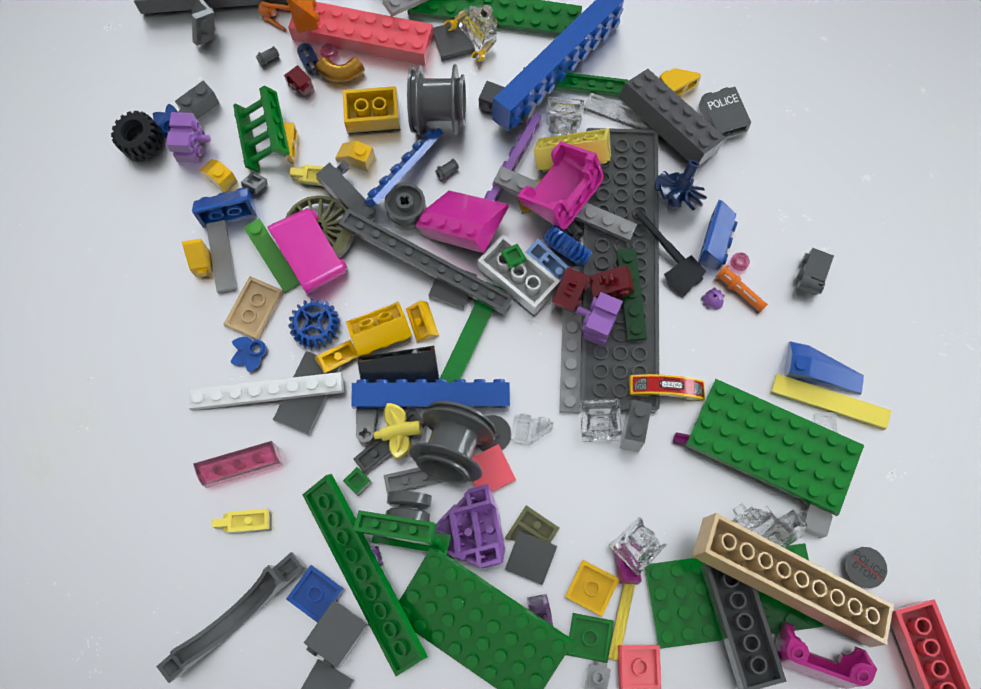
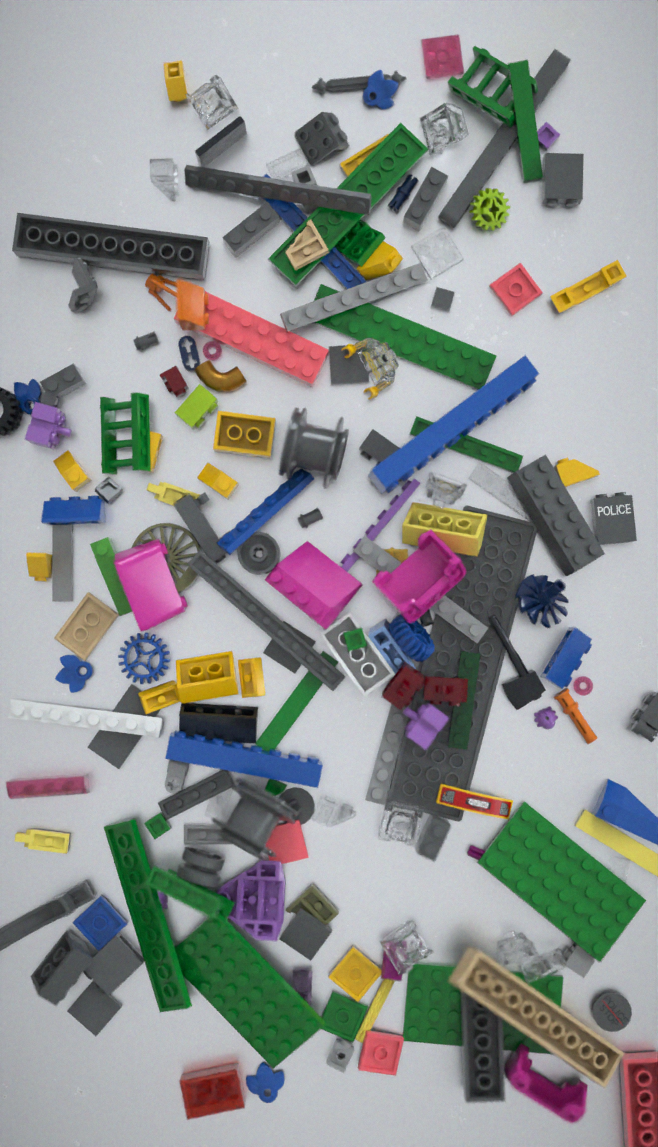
camera: 15 degrees right, 15 degrees up
light yellow plant [374,403,423,459] -> none
none -> dark grey brick [31,930,93,1006]
none -> lime brick [174,384,218,430]

